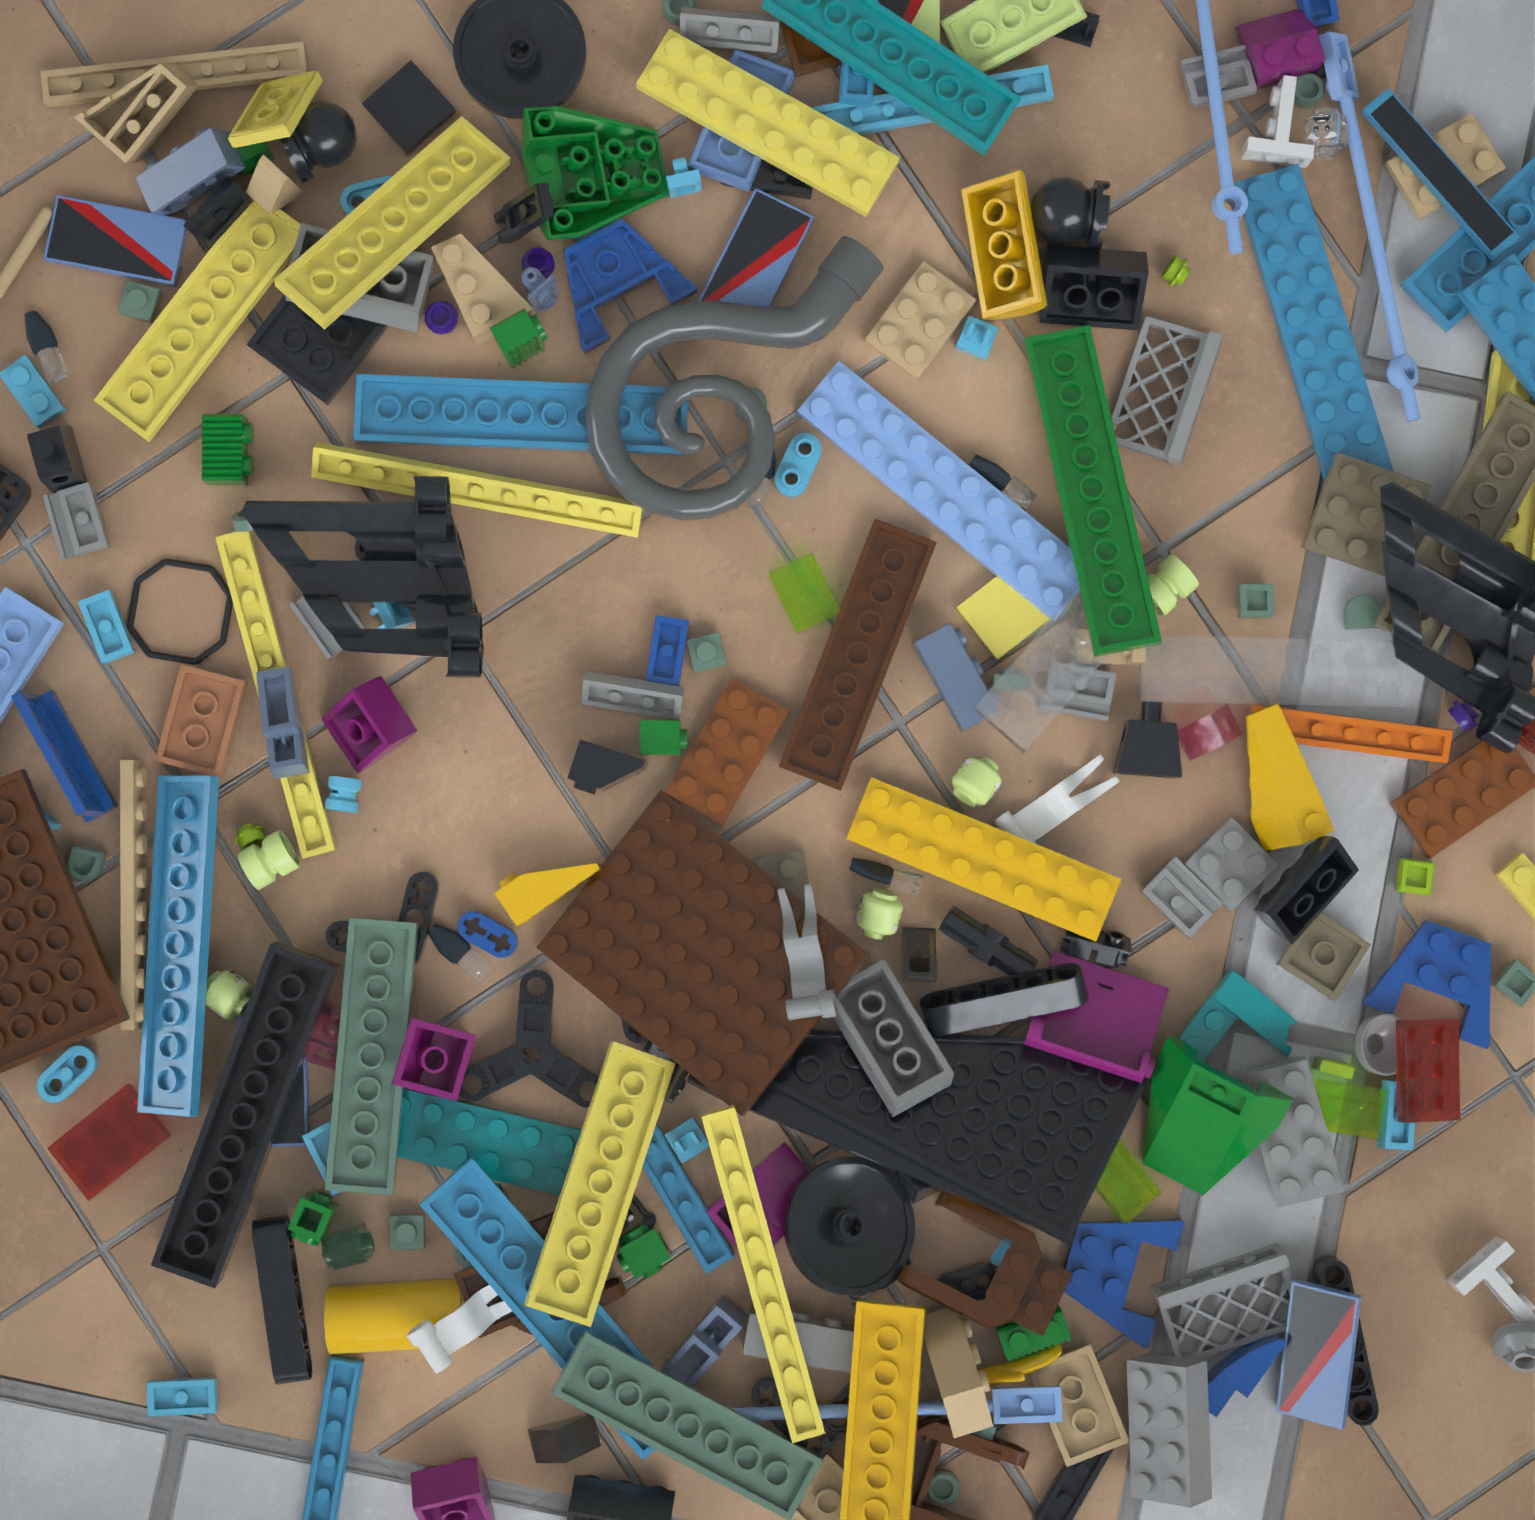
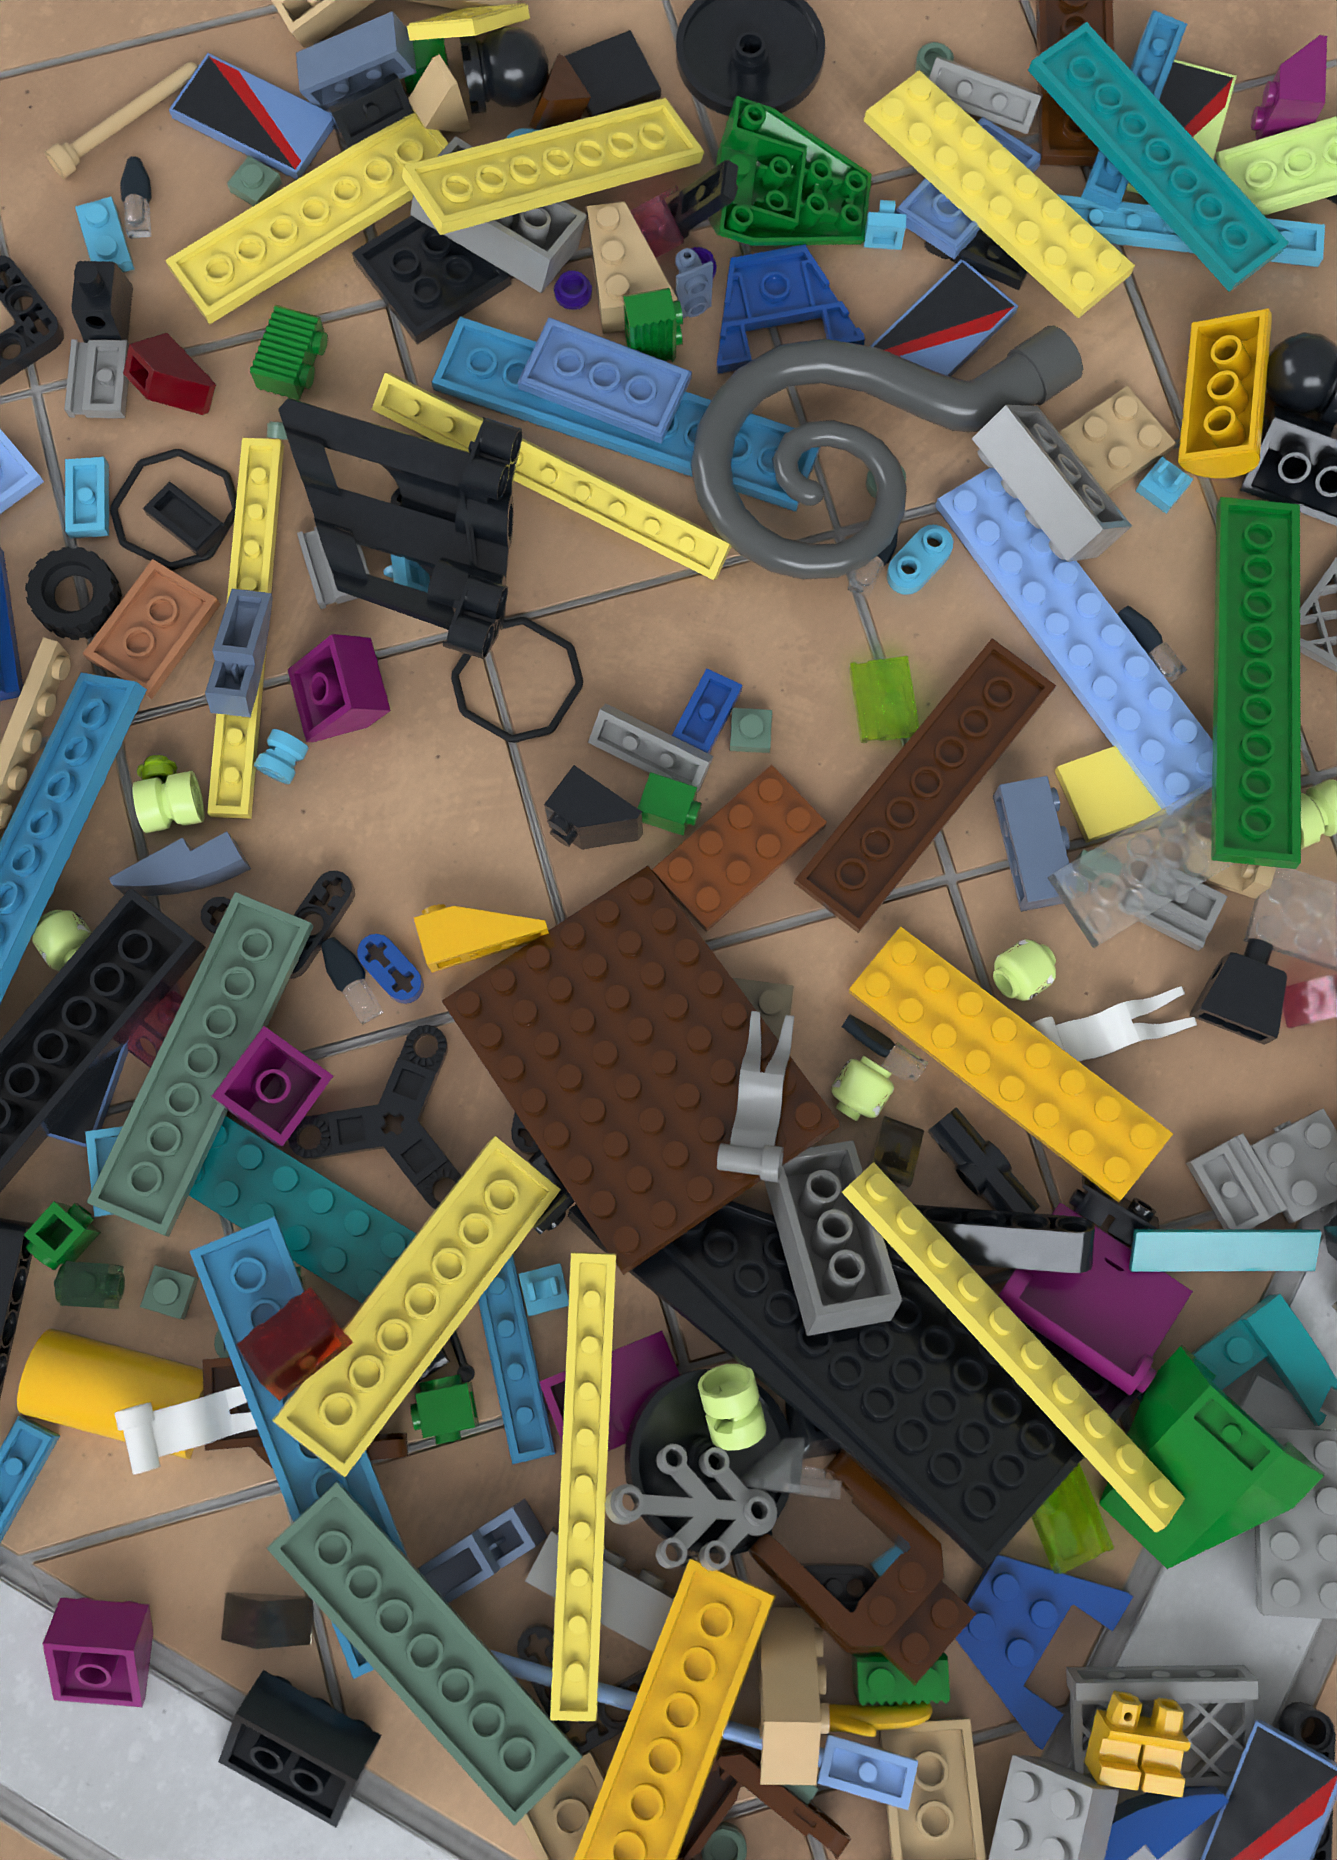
camera: 20 degrees right, 10 degrees down
none -> black tyre [25,546,122,640]
none -> sand blue slope [109,831,251,896]
none -> dark red slope [123,332,216,415]
none -> black tile [143,481,228,558]
none -> clear red brick [236,1287,354,1401]
none -> black piece [451,617,583,743]
none -> medium blue tile [518,317,692,444]
none -> reddish brown slope [529,53,591,130]
none -> light grey plant [605,1444,777,1571]
none -> clear pink bracket [630,185,684,258]
none -> yellowish green wheel [698,1363,767,1450]
none -> clear slope [741,1438,842,1499]
none -> light yellow plate [842,1162,1185,1533]
none -> light grey brick [972,405,1132,562]
none -> yellow hips [1084,1691,1191,1797]
none -> piece [1129,1229,1322,1272]

